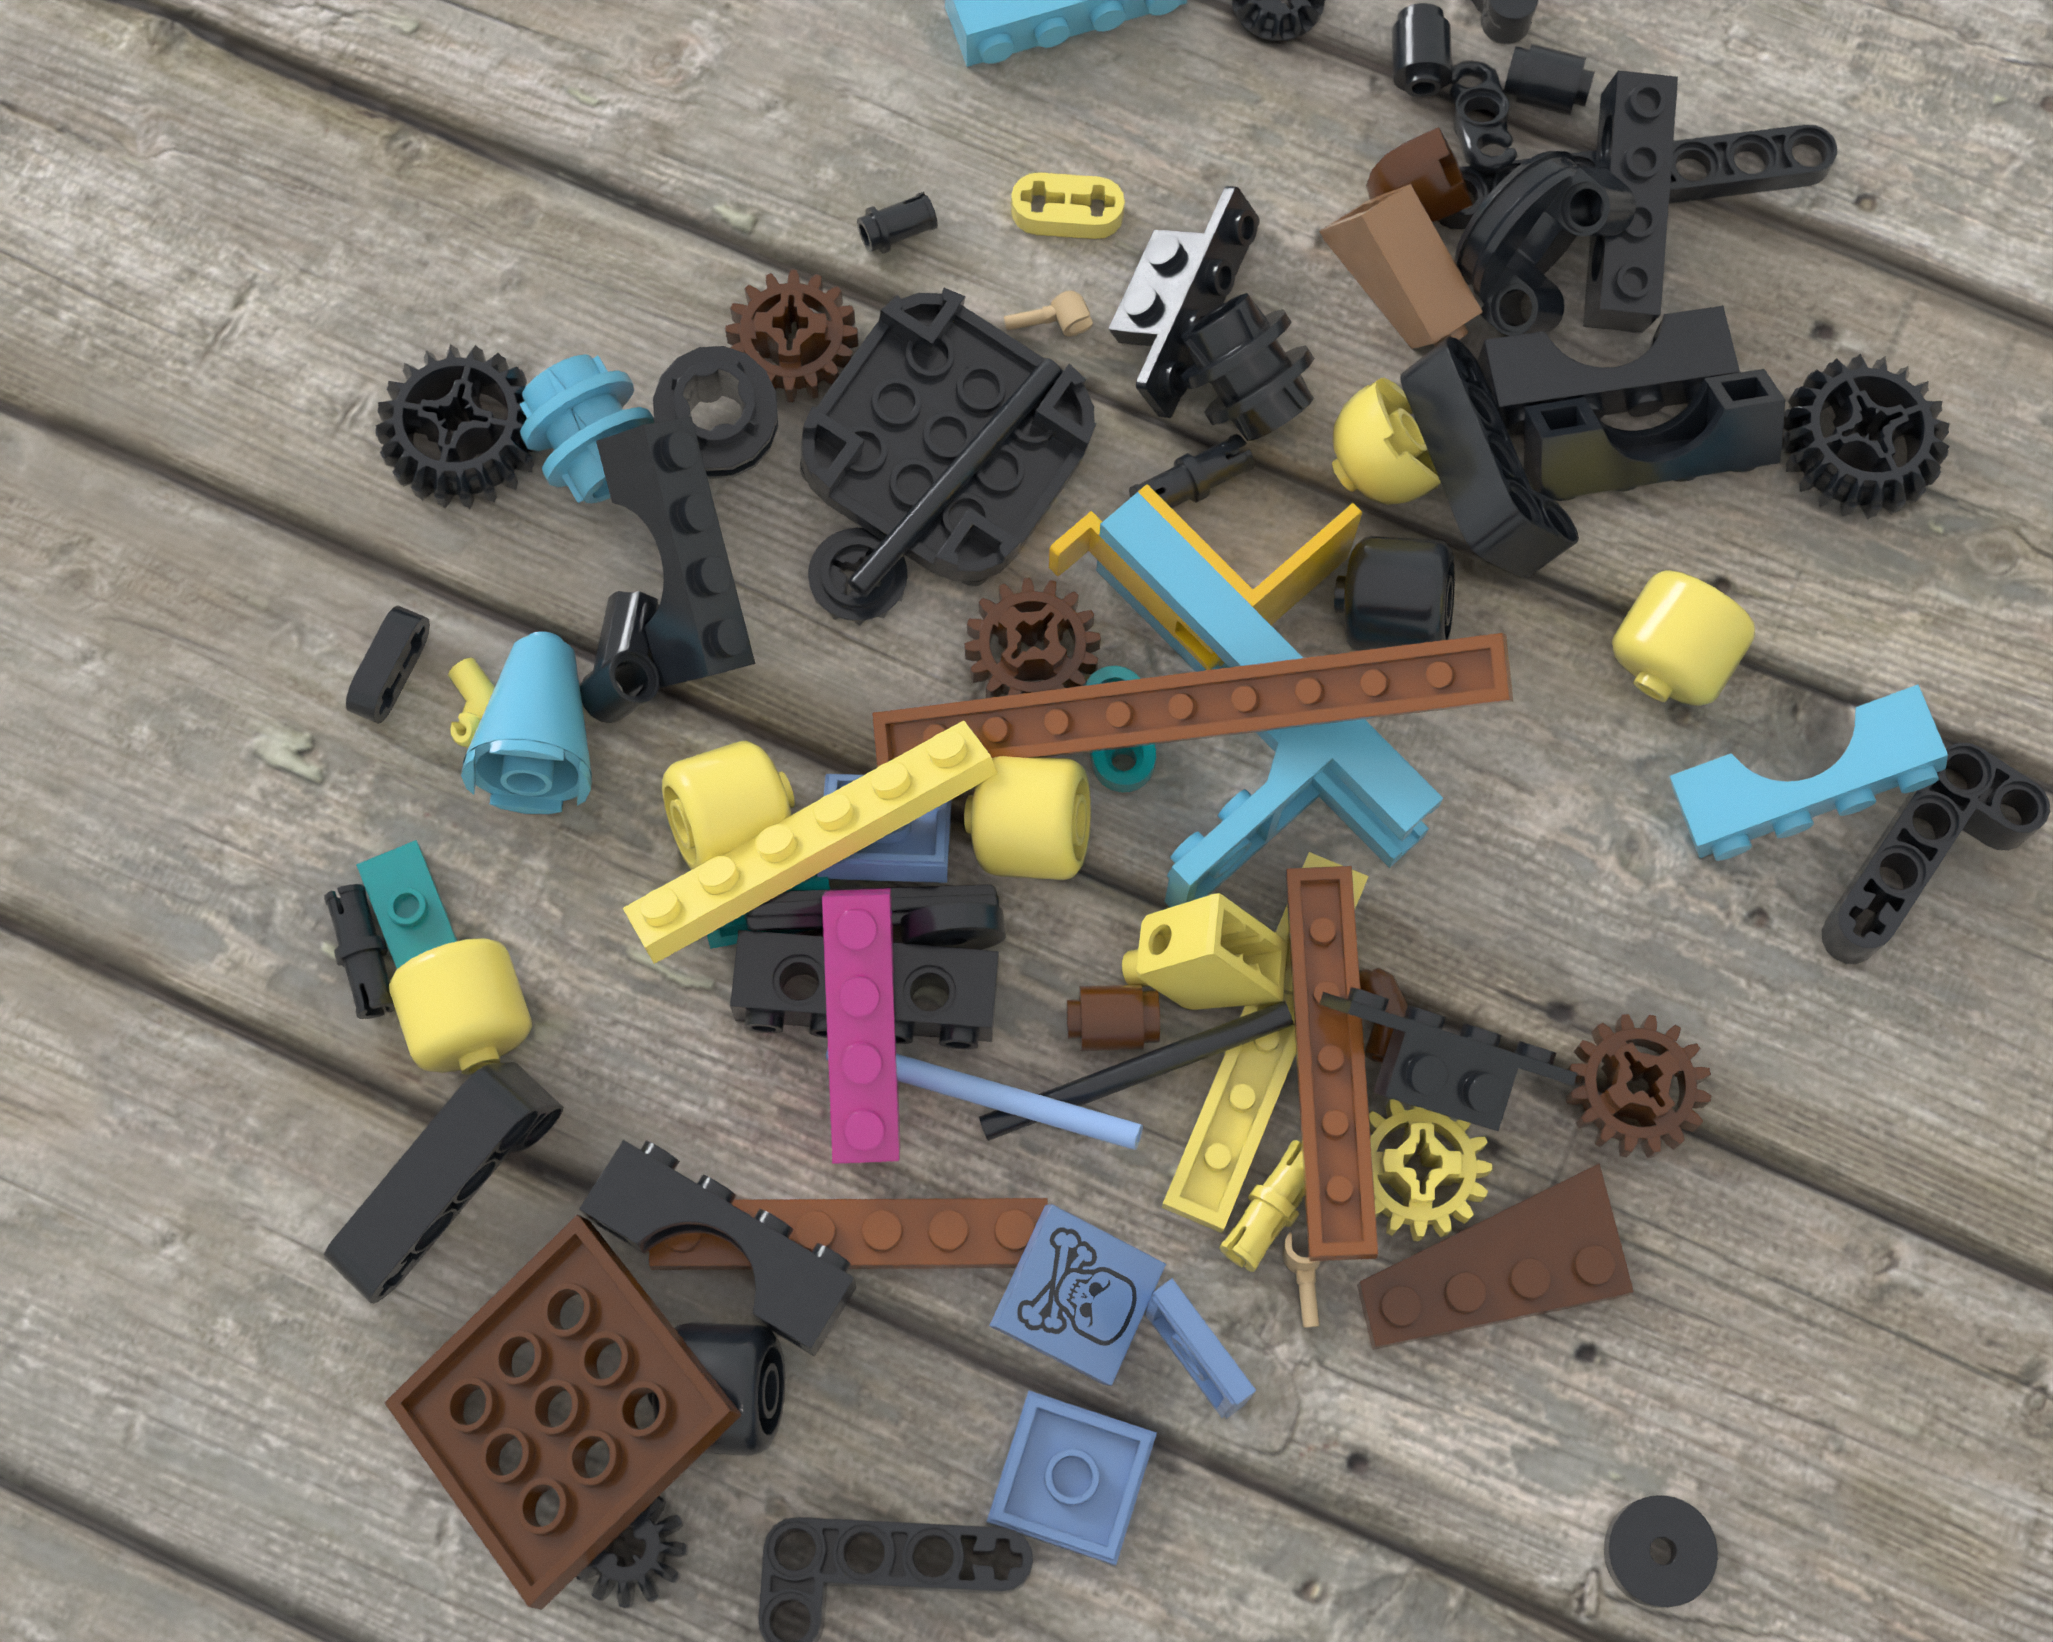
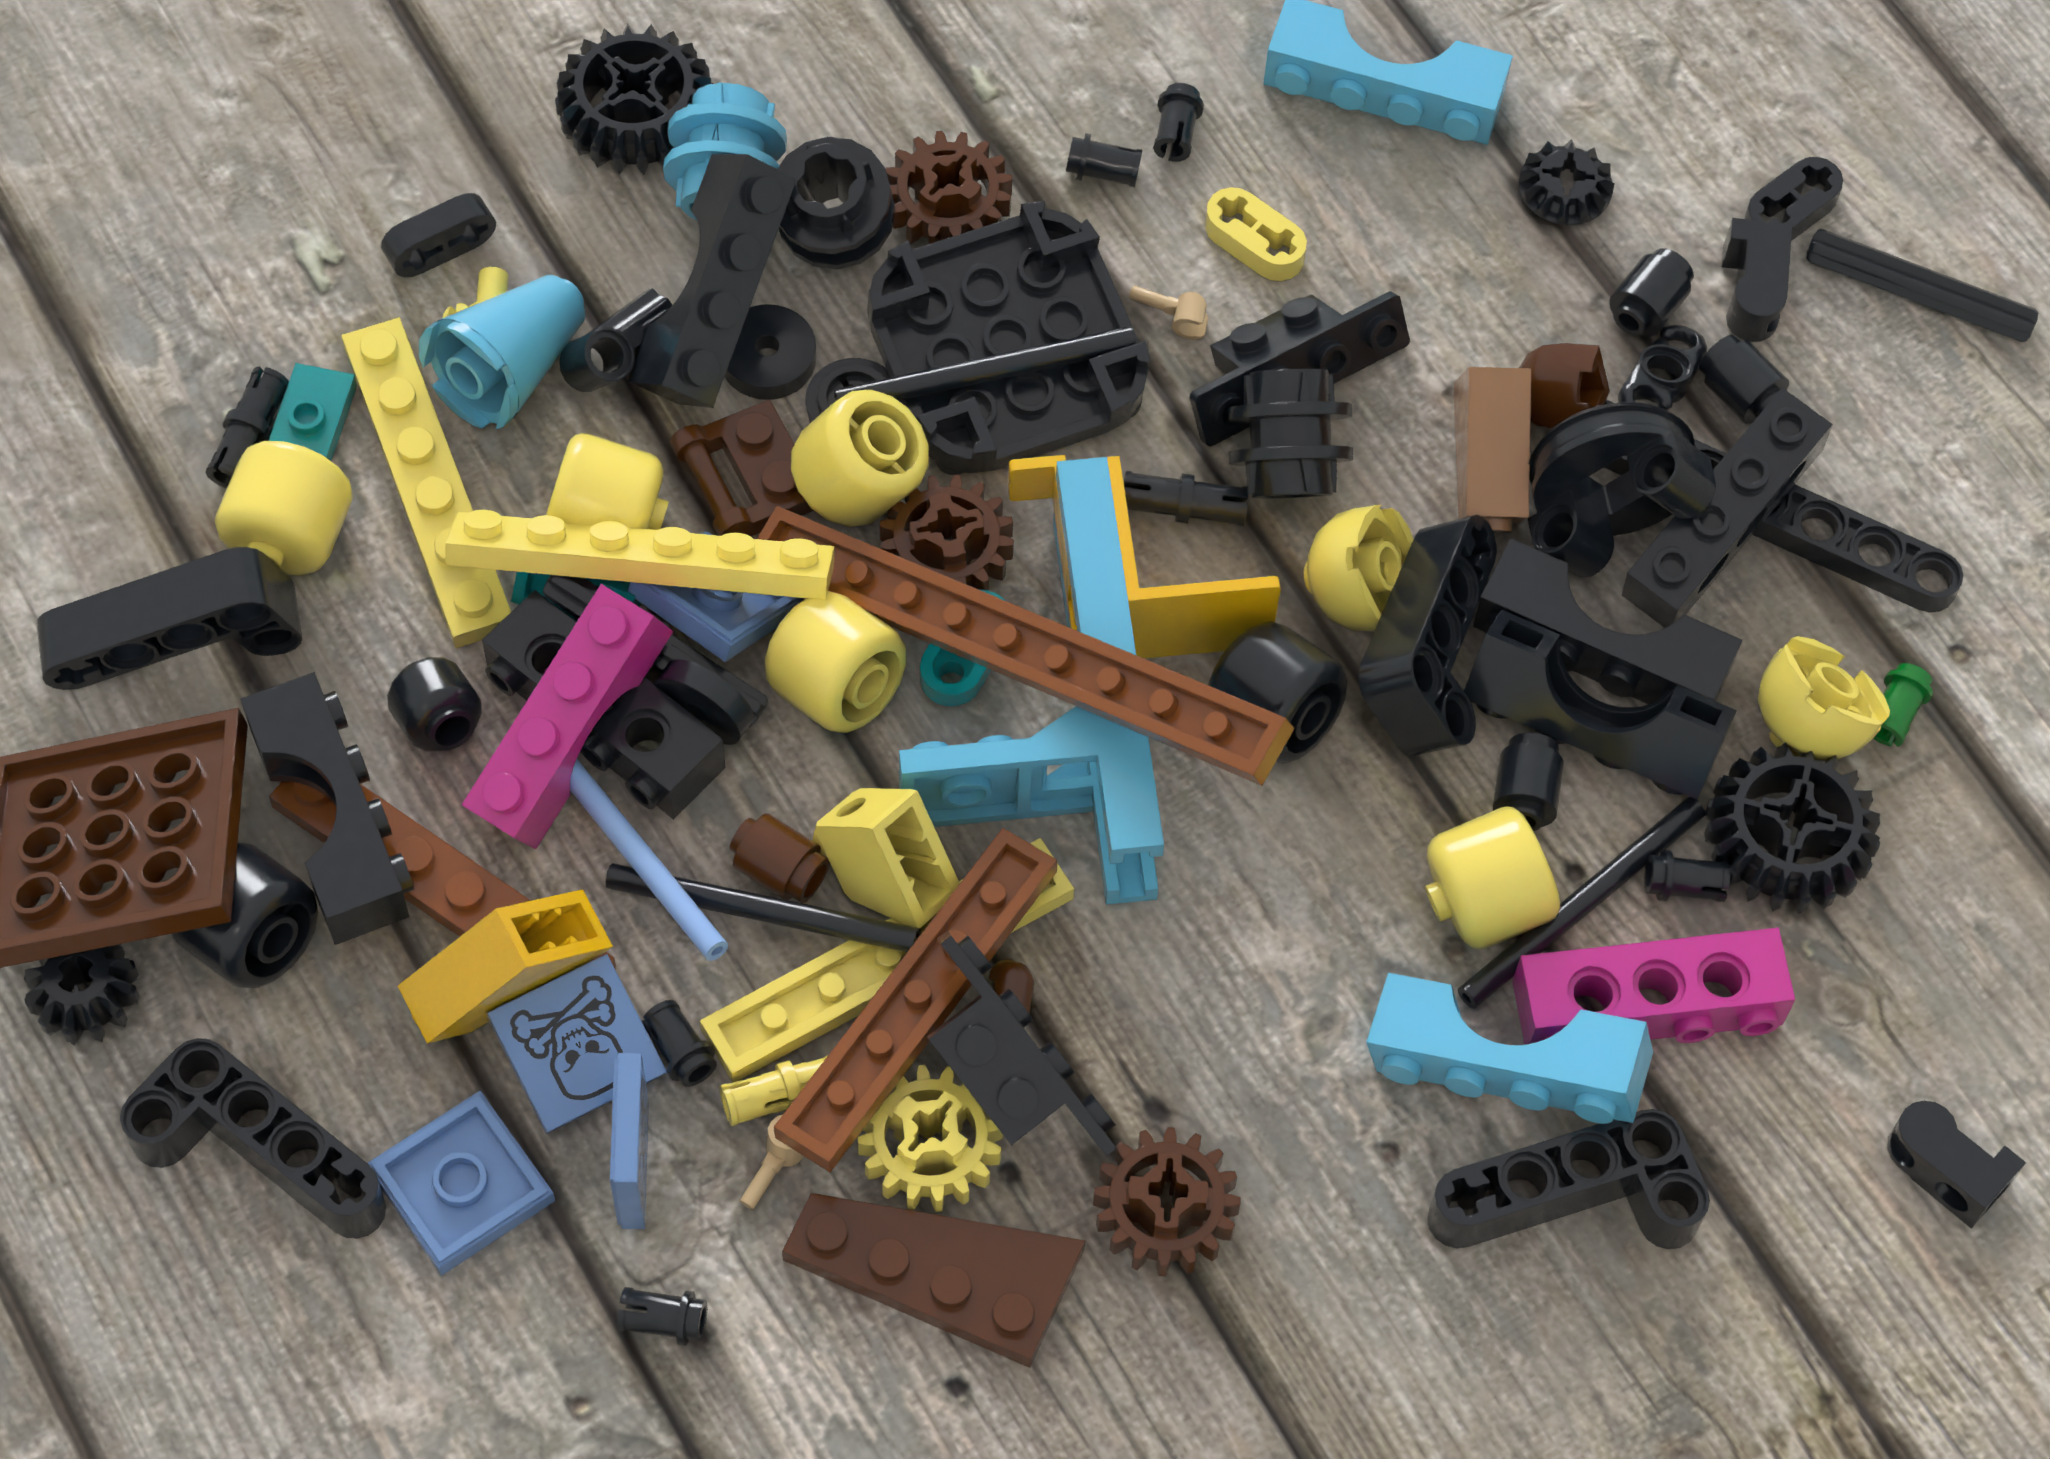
camera: 35 degrees right, 10 degrees down
none -> light yellow plate [341,317,511,649]
none -> black head [387,657,482,751]
none -> yellow slope [397,889,613,1044]
none -> black pin [617,1287,708,1346]
none -> black pin [642,1000,717,1087]
none -> reddish brown plate [669,399,814,536]
none -> black piece [725,304,816,400]
none -> light yellow head [791,389,929,527]
none -> black pin [1153,83,1204,162]
none -> black piece [1458,796,1705,1009]
none -> black brick [1493,732,1564,831]
none -> dark pink brick [1512,927,1796,1045]
none -> black pin [1644,850,1730,902]
none -> light yellow cylinder [1758,636,1890,761]
none -> green pin [1873,663,1933,747]

